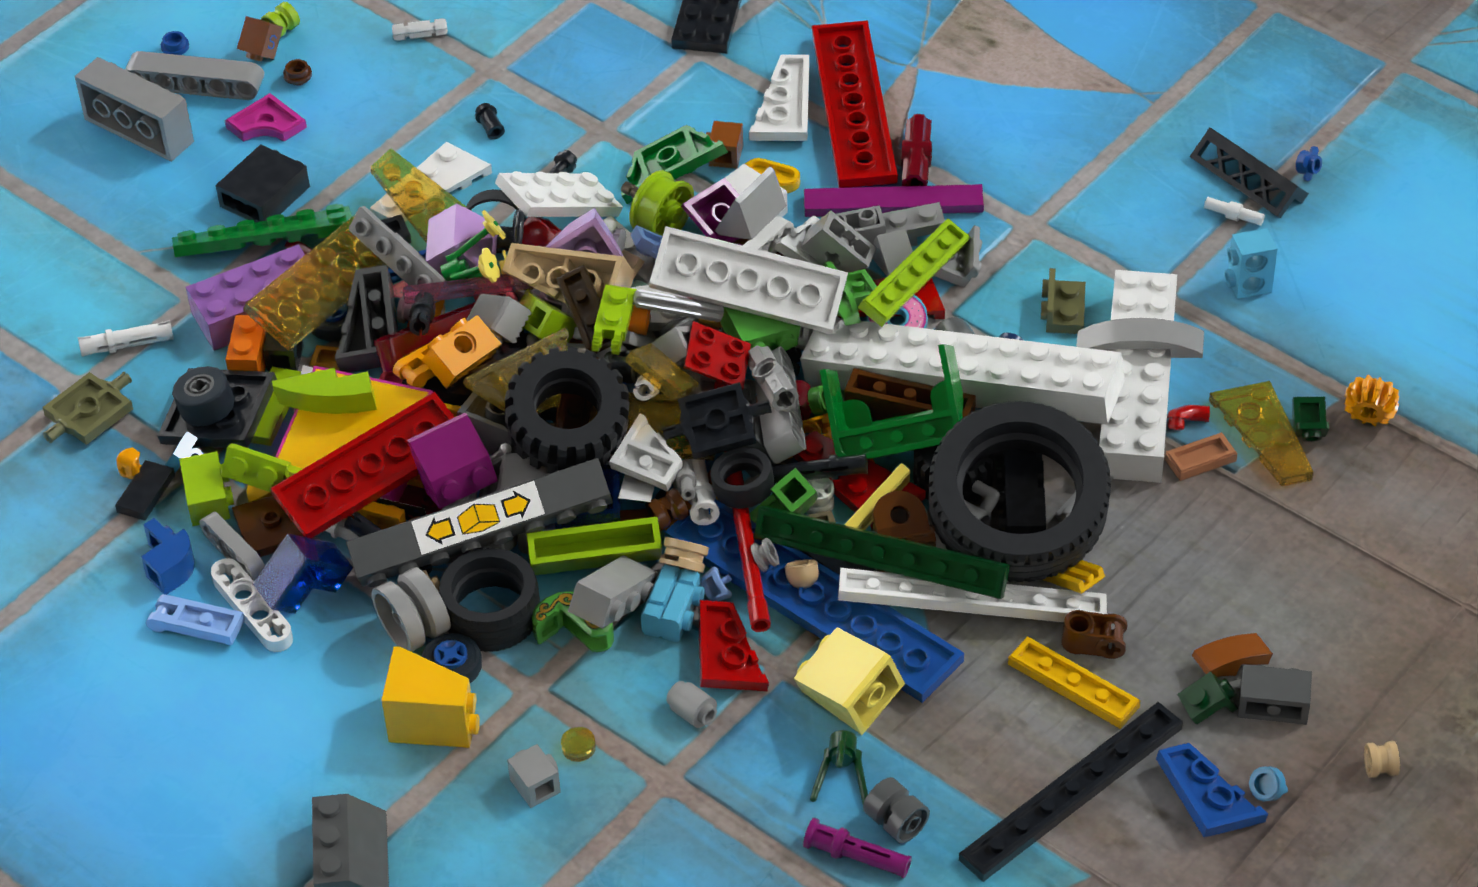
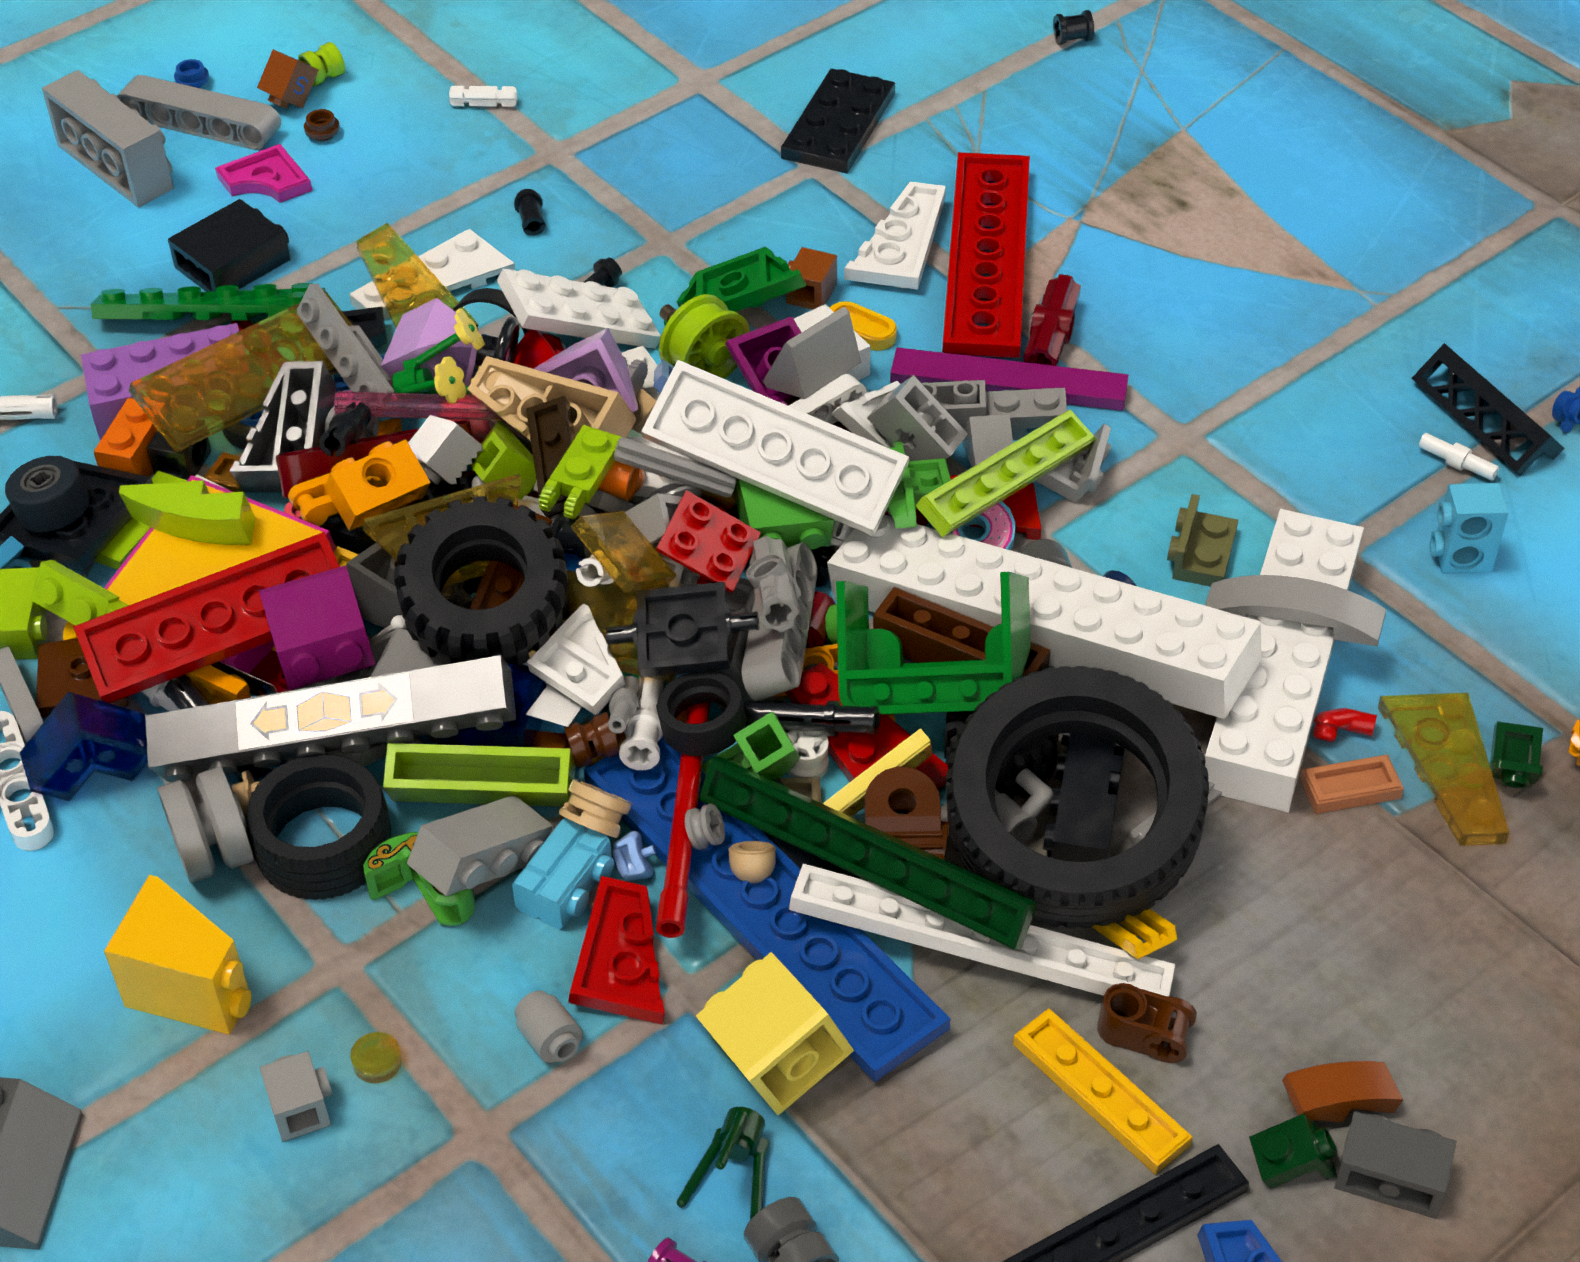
camera: 10 degrees right, 0 degrees up
wheel [422,633,482,683] -> none

